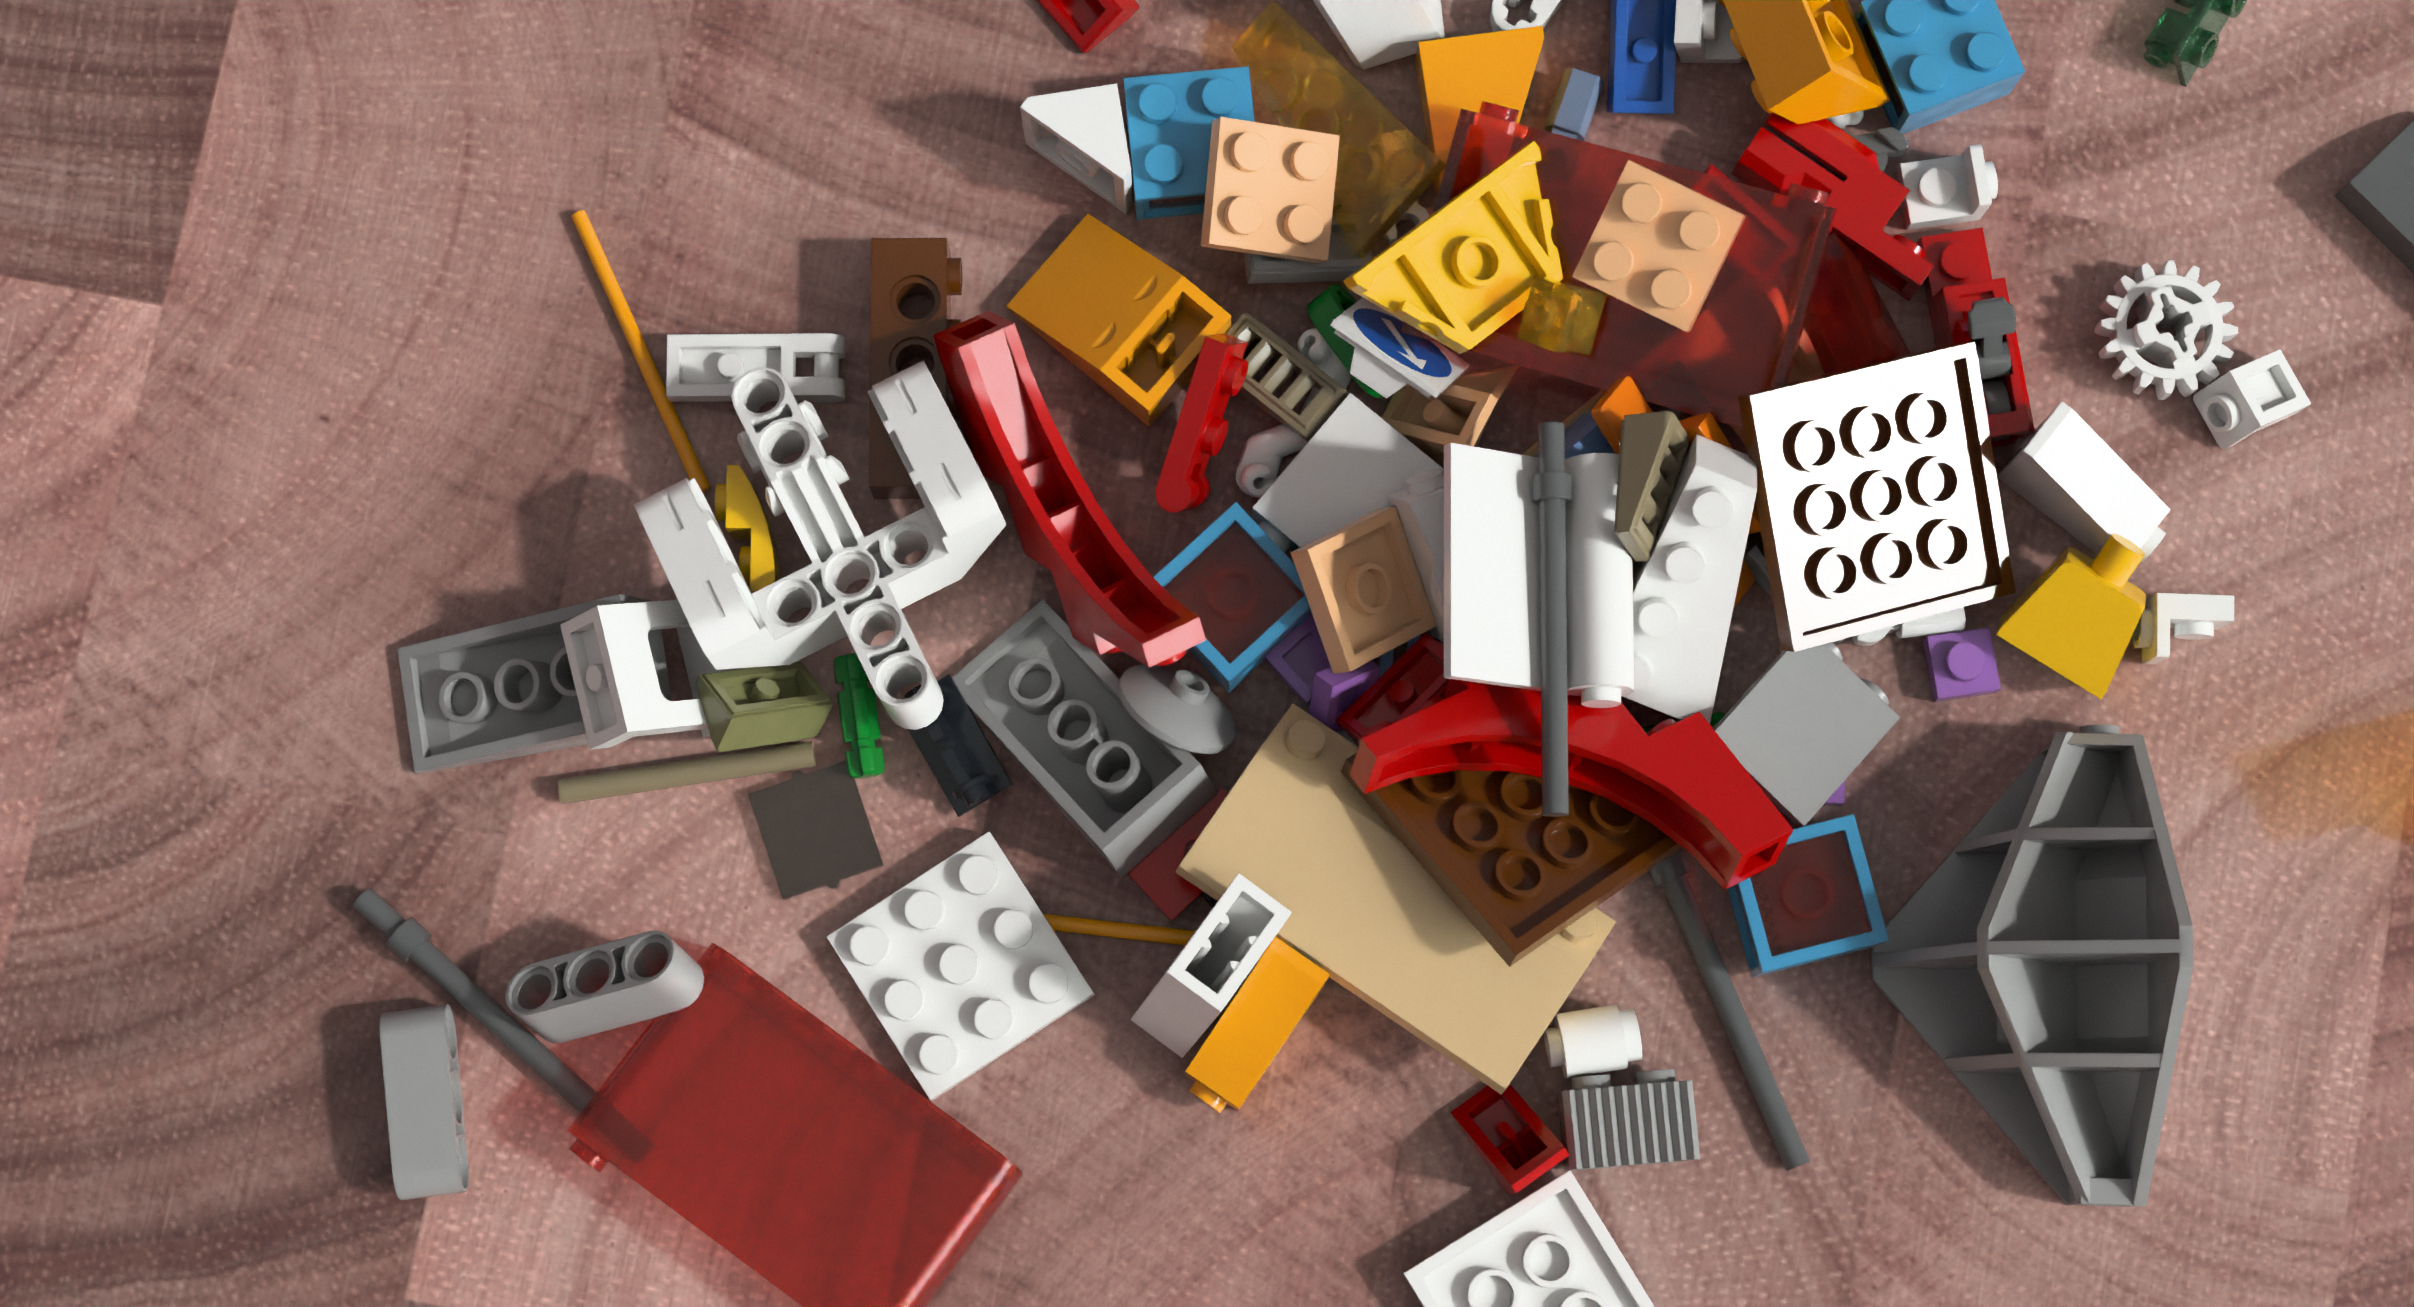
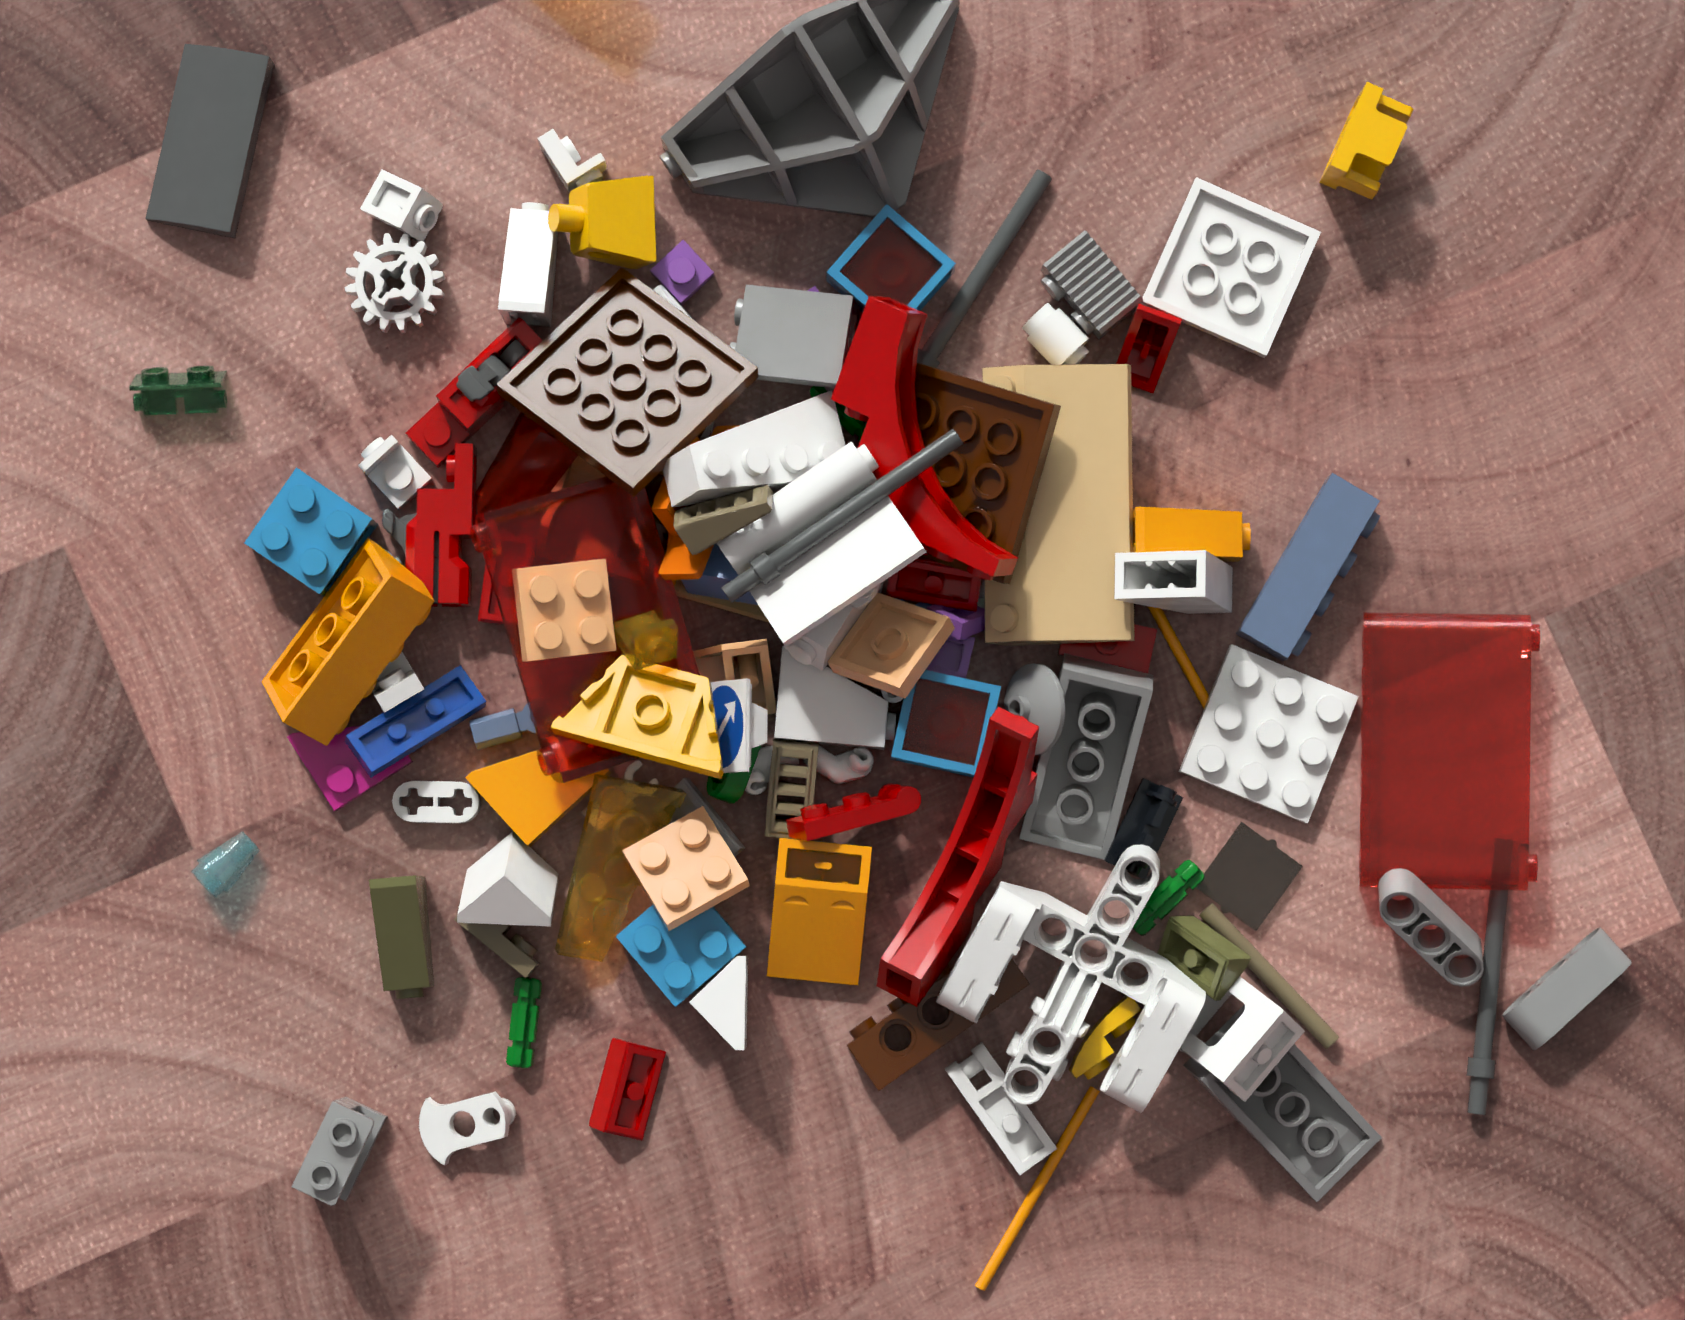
camera: 125 degrees left, 5 degrees up
none -> sand blue brick [1236,473,1381,661]

